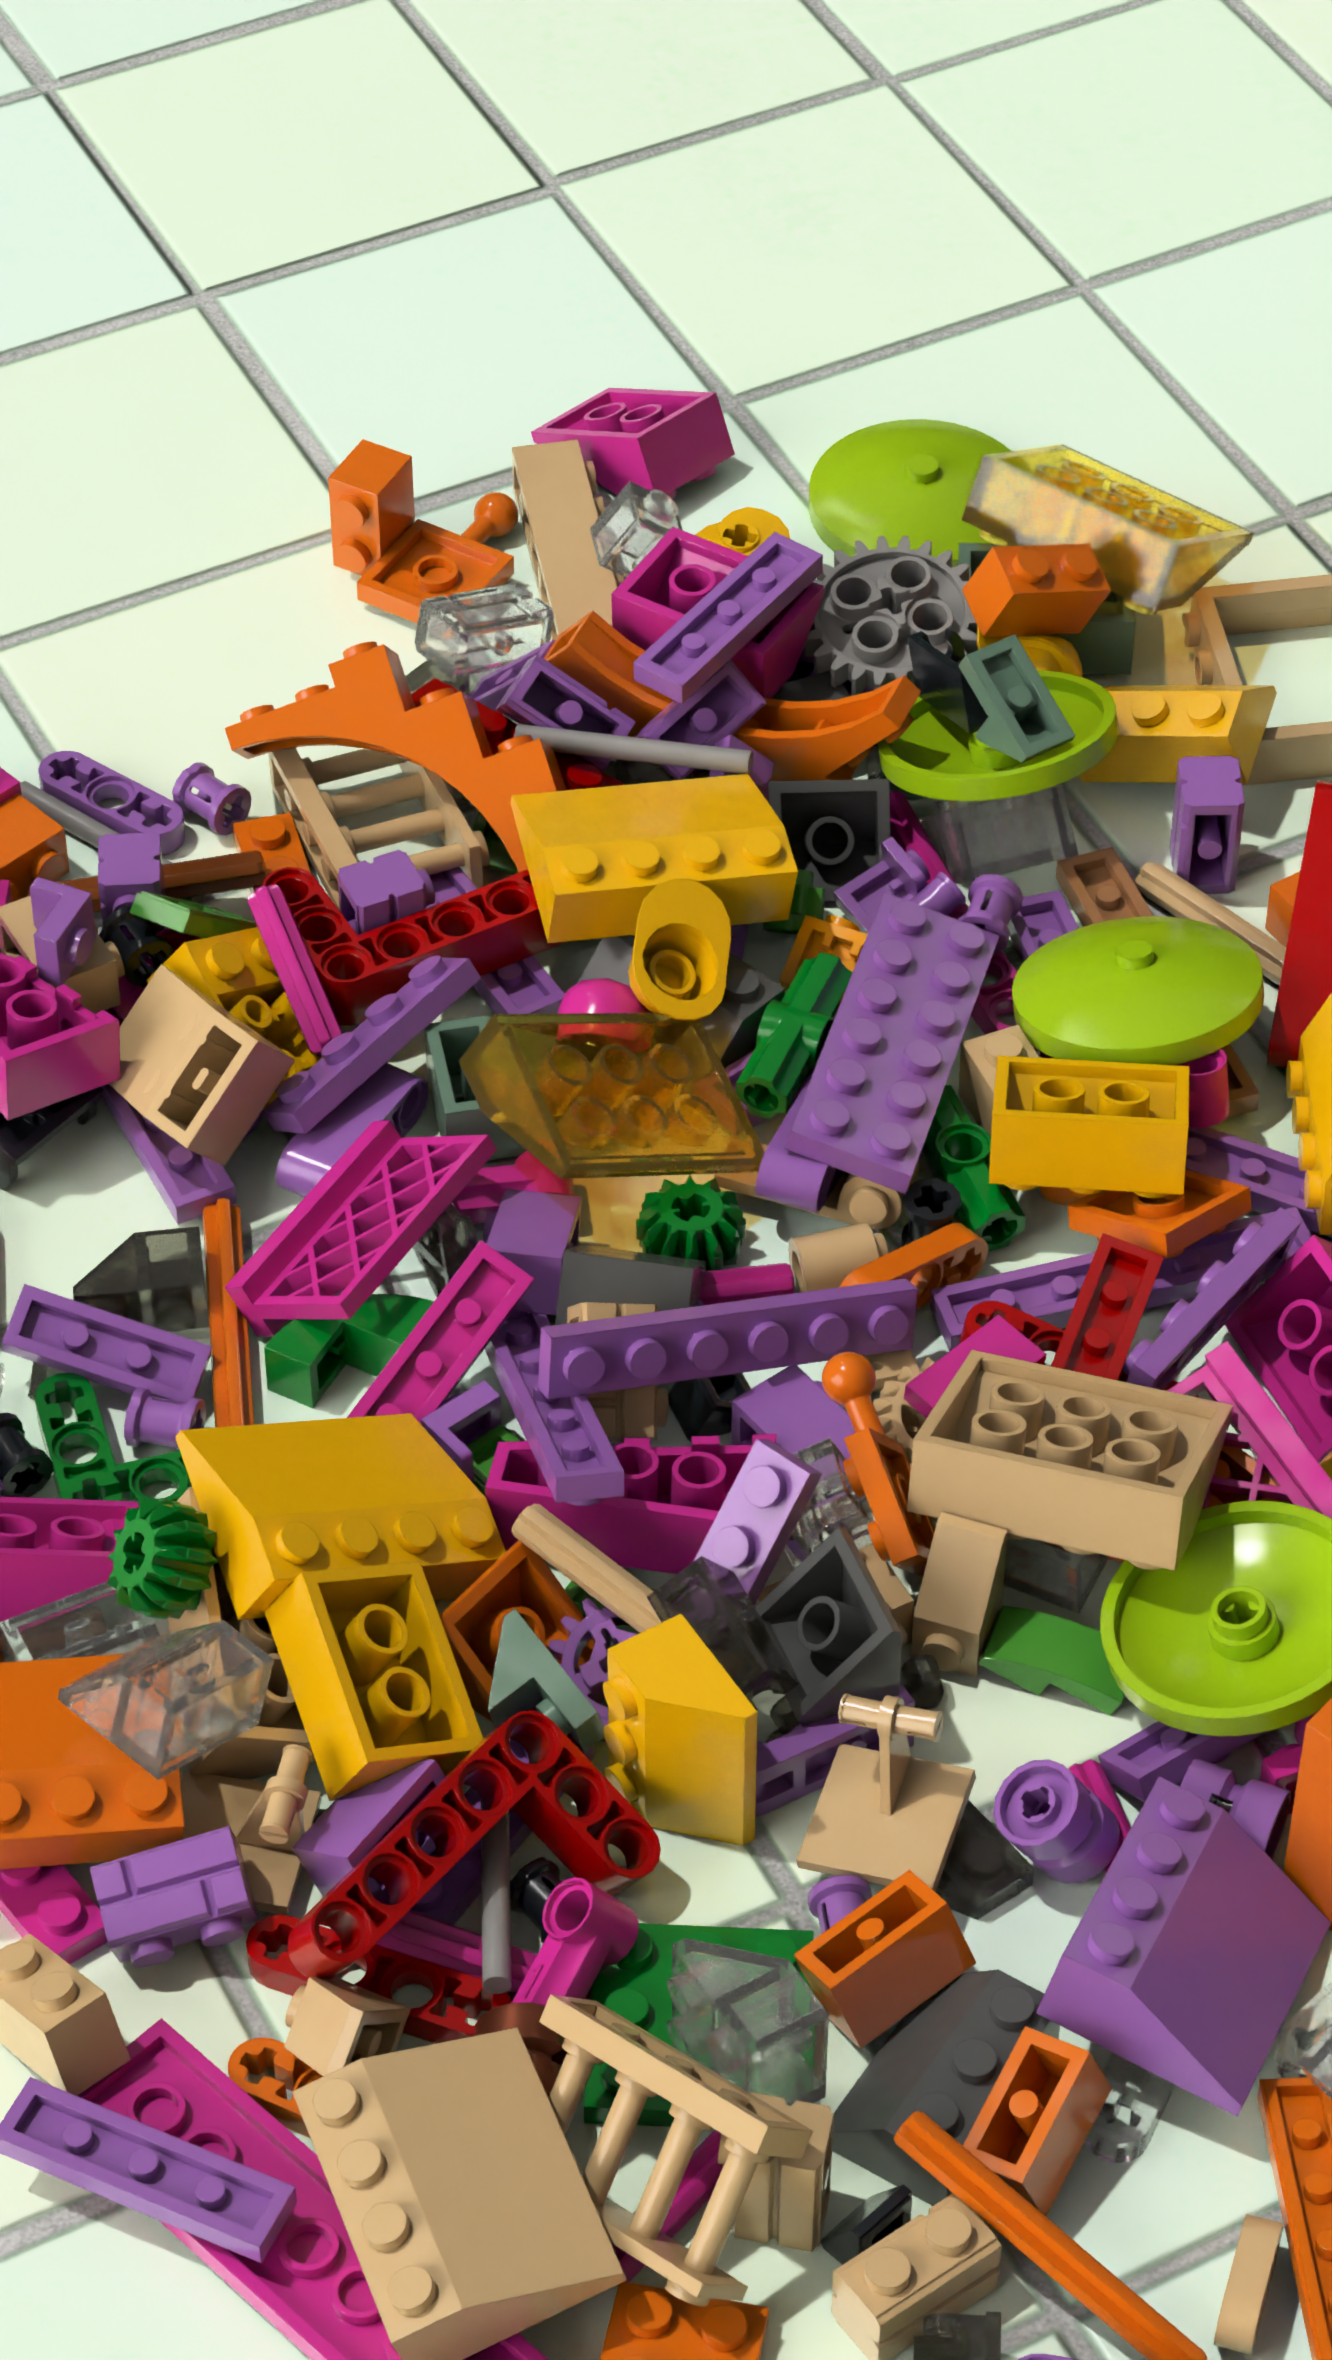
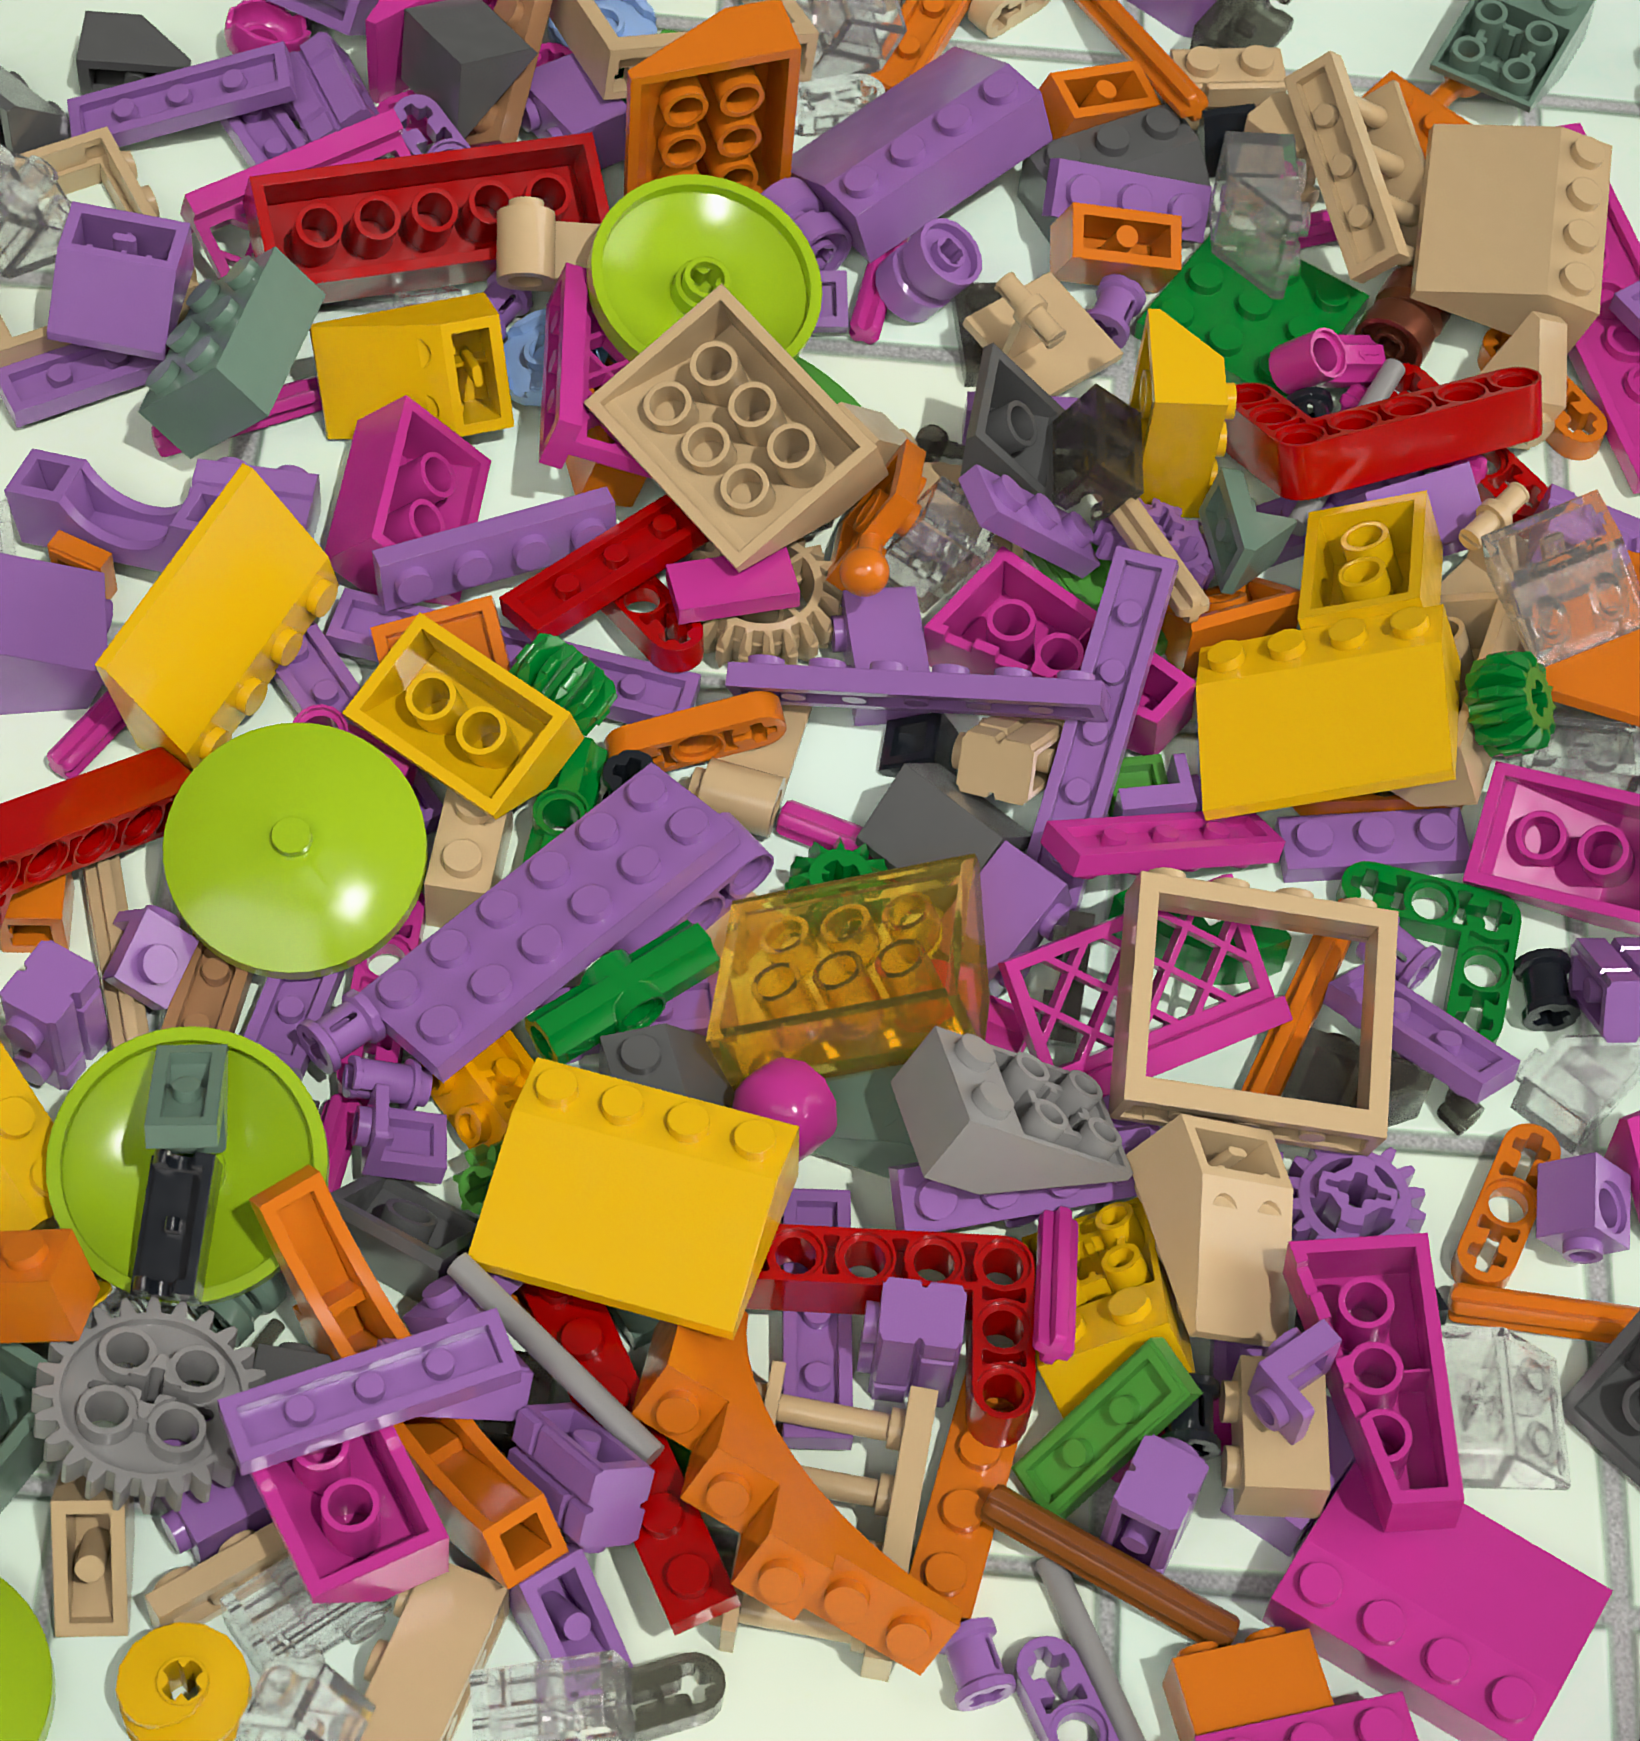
camera: 155 degrees left, 10 degrees up
yellow piece [628,878,731,1021] -> none
none -> medium lavender bracket [101,905,200,1010]
none -> green gear [509,633,618,736]
none -> light grey slope [890,1026,1133,1195]
none -> medium lavender plate [1042,158,1212,243]
none -> tan window [1108,867,1399,1156]
none -> medium lavender gear [1288,1147,1426,1241]

